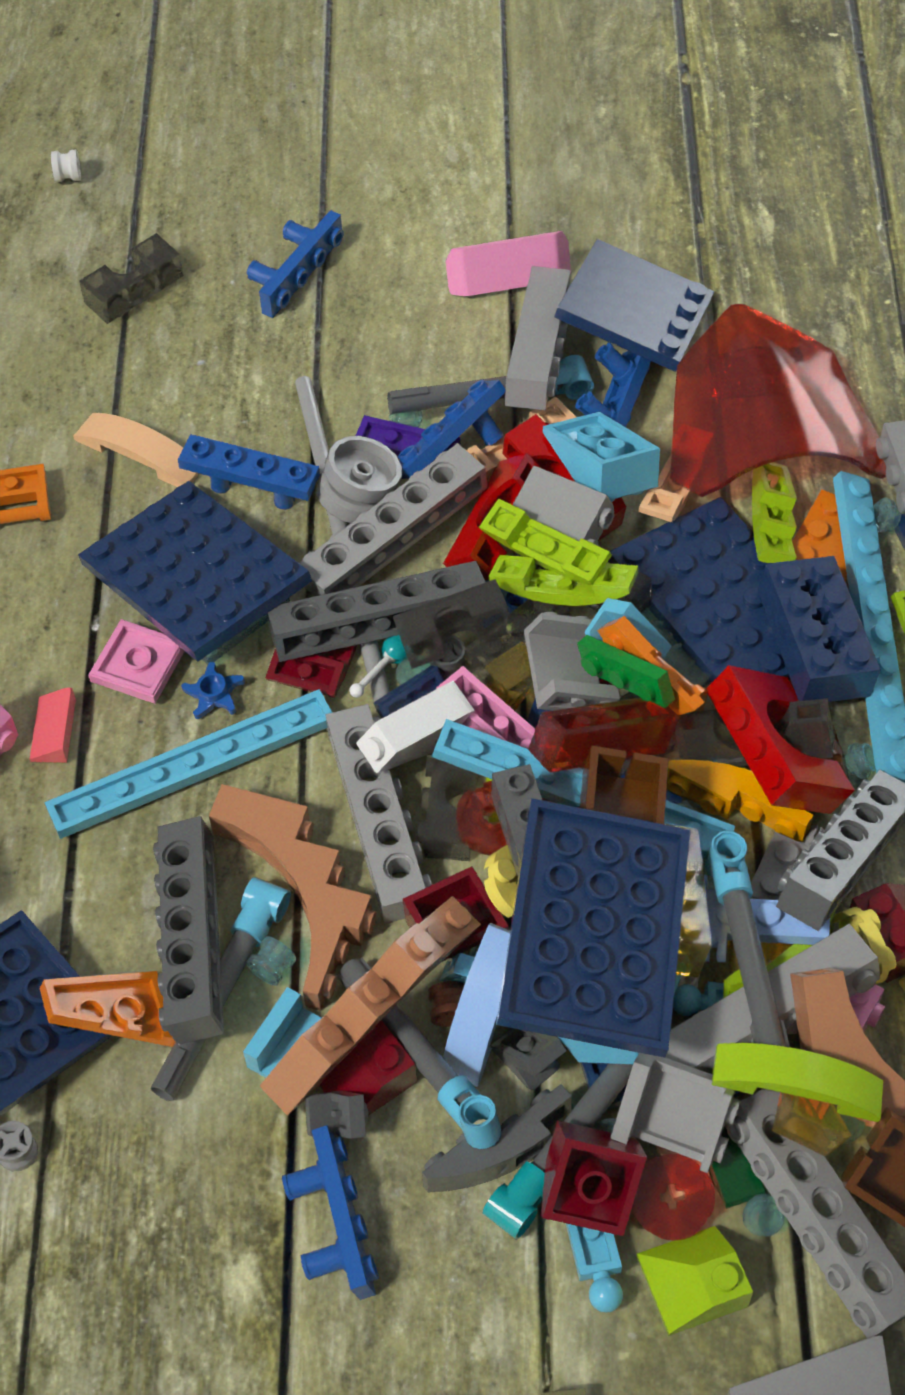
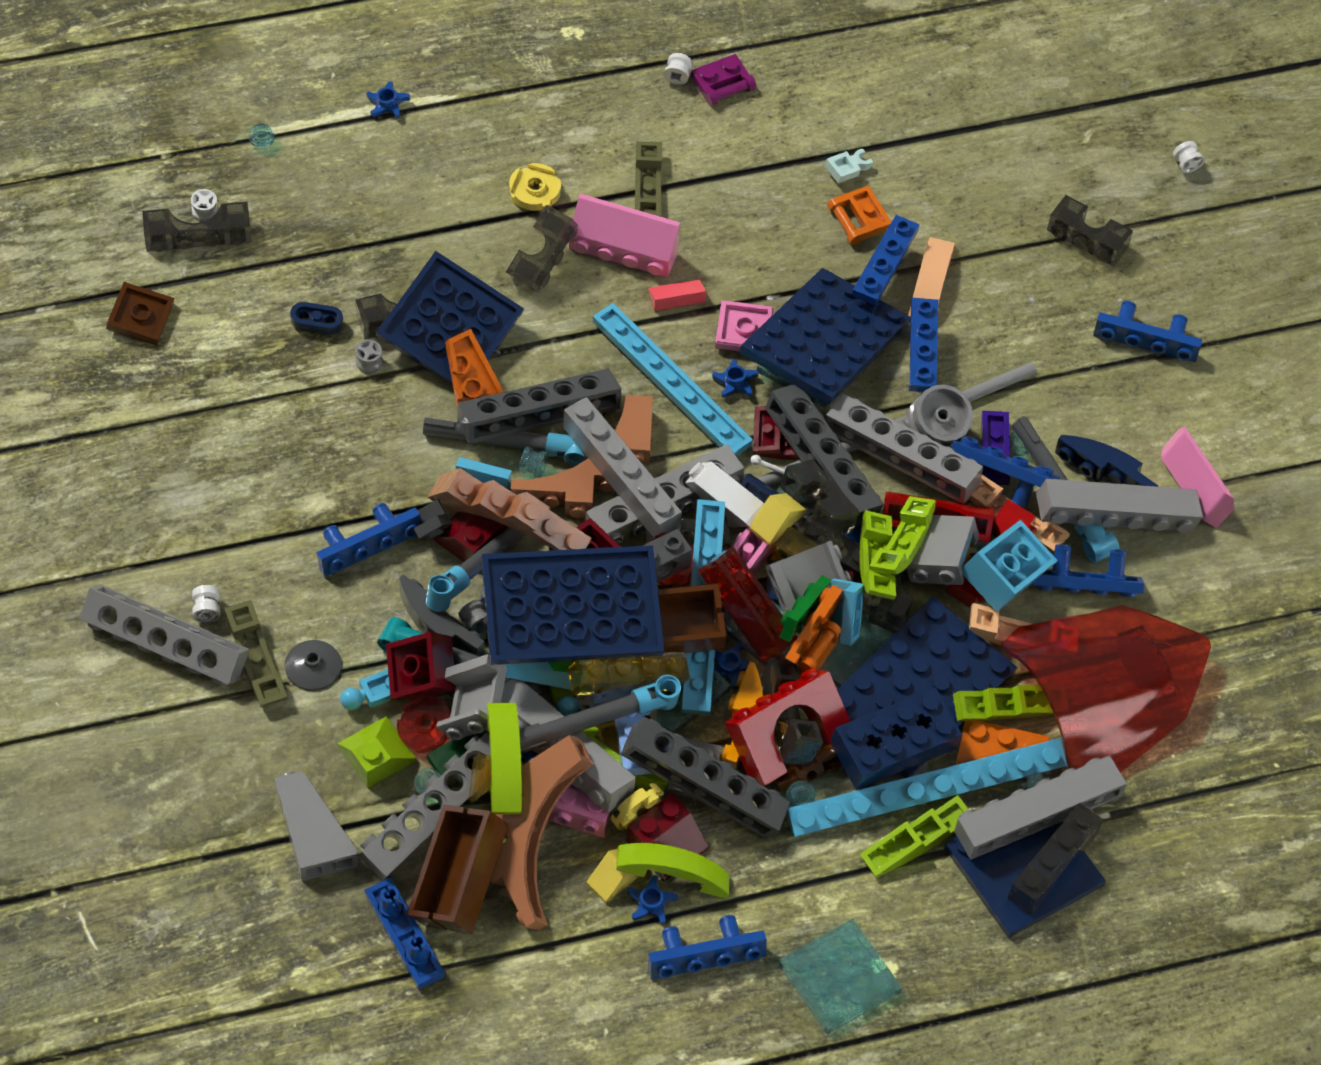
camera: 70 degrees right, 0 degrees up
plate [554,239,715,372] -> none
none -> dark grey dish [285,640,341,691]
none -> light grey wheel [458,600,487,634]
none -> light grey brick [563,397,682,539]
none -> light yellow slope [749,493,807,546]
none -> blue plate [852,215,920,306]
none -> dark blue slope [1055,435,1158,487]

